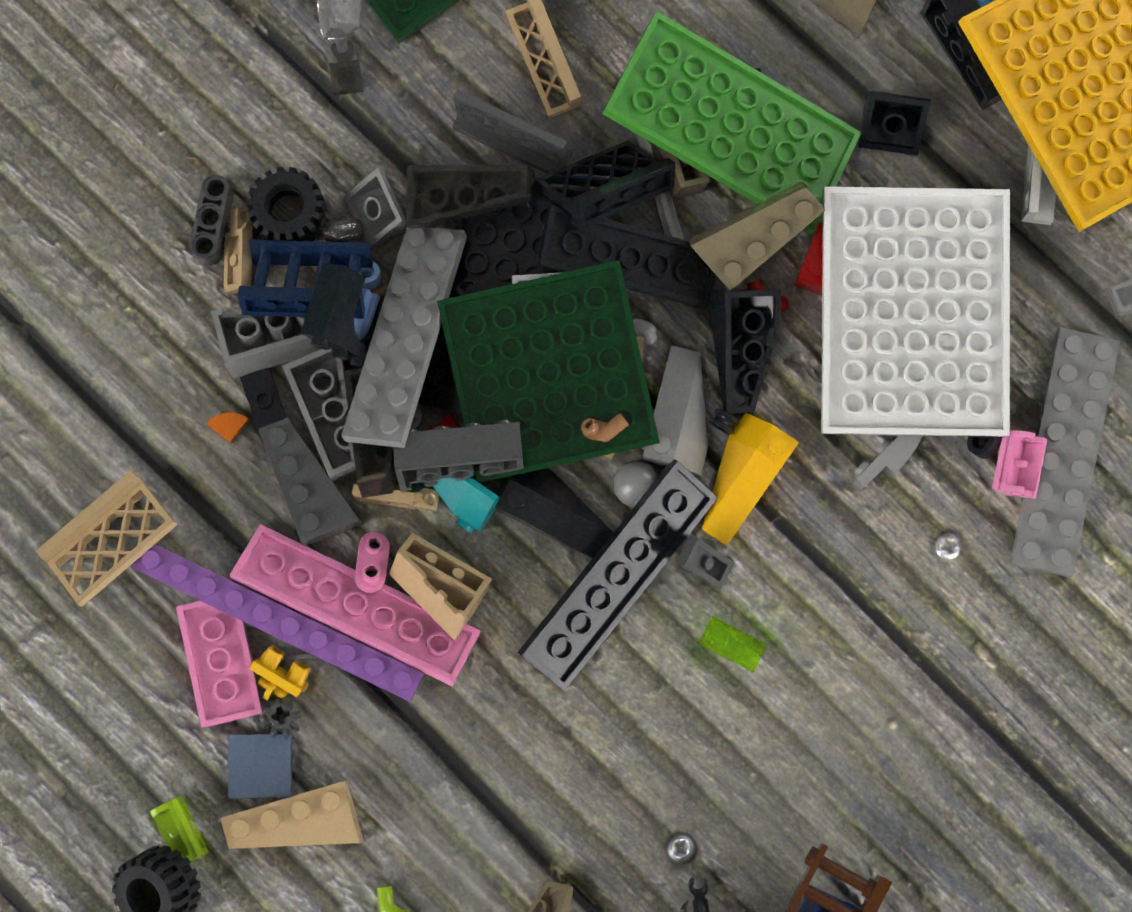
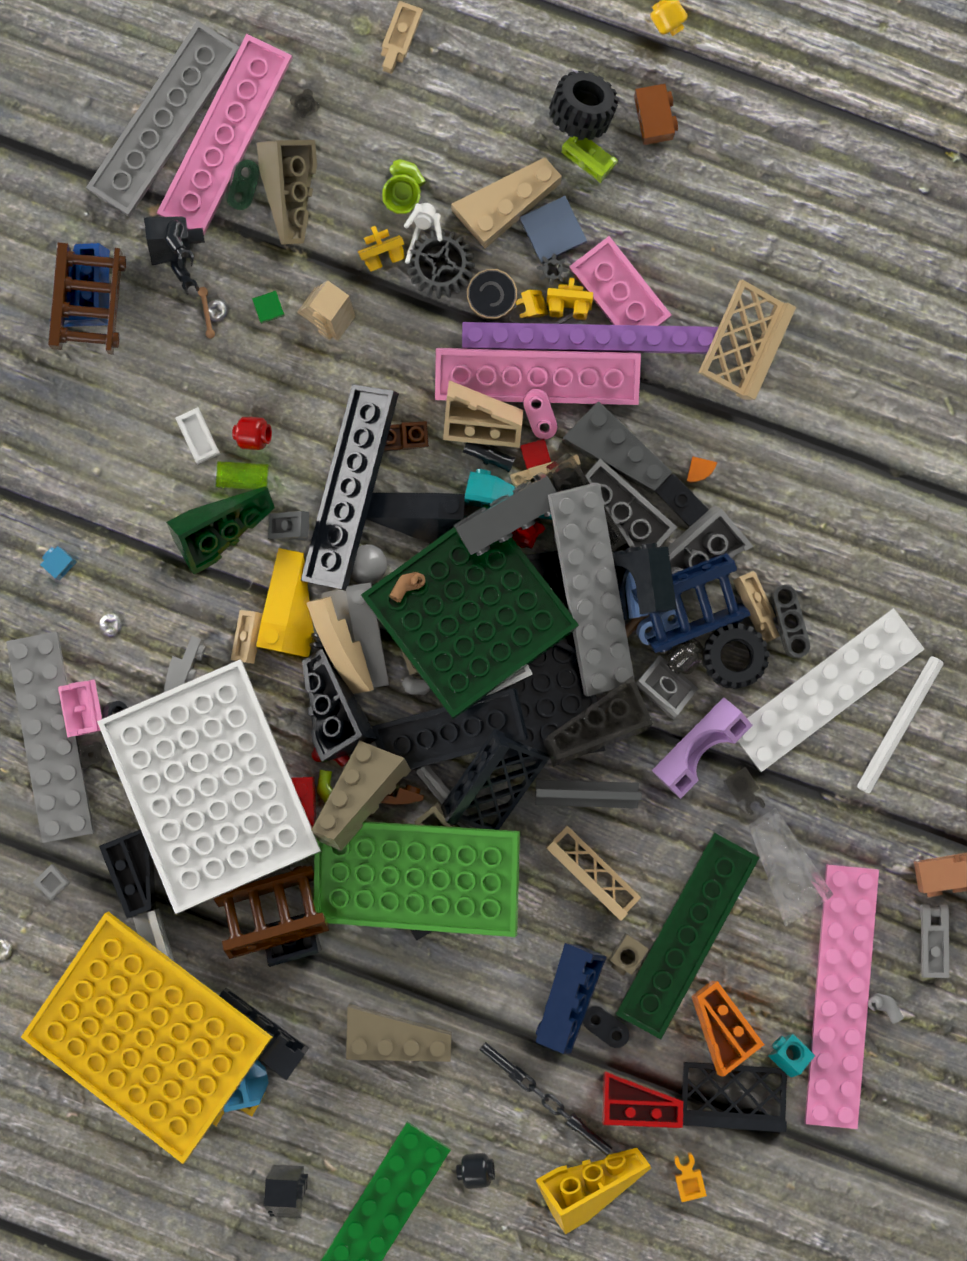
camera: 155 degrees right, 5 degrees up
none -> dark azure plate [40,546,77,581]
none -> black wedge [99,829,156,919]
none -> dark green wedge [166,486,275,575]
none -> white tile [175,407,220,465]
none -> medium nougat hinge [198,287,215,339]
none -> reddish brown fence [213,865,329,959]
none -> tan plate [231,610,263,664]
none -> red head [232,417,272,450]
none -> green tile [252,291,285,324]
none -> tan wedge [297,281,355,341]
none -> tan slope [307,596,374,694]
none -> lime arm [317,770,333,803]
none -> yellow hips [358,226,405,272]
none -> reddish brown slope [380,784,425,804]
none -> lime hair [382,174,421,214]
none -> reddish brown slope [384,421,429,452]
none -> white plant [404,203,442,264]
none -> dark grey gear [407,229,475,299]
none -> black pin [462,442,516,472]
none -> black tile [467,269,517,320]
none -> yellow tile [515,289,549,318]
none -> red tile [520,439,551,470]
none -> dark orange brick [634,83,678,145]
none -> lavender arch [652,697,753,799]
none -> white plate [737,608,924,772]
none -> white axle [857,656,944,794]

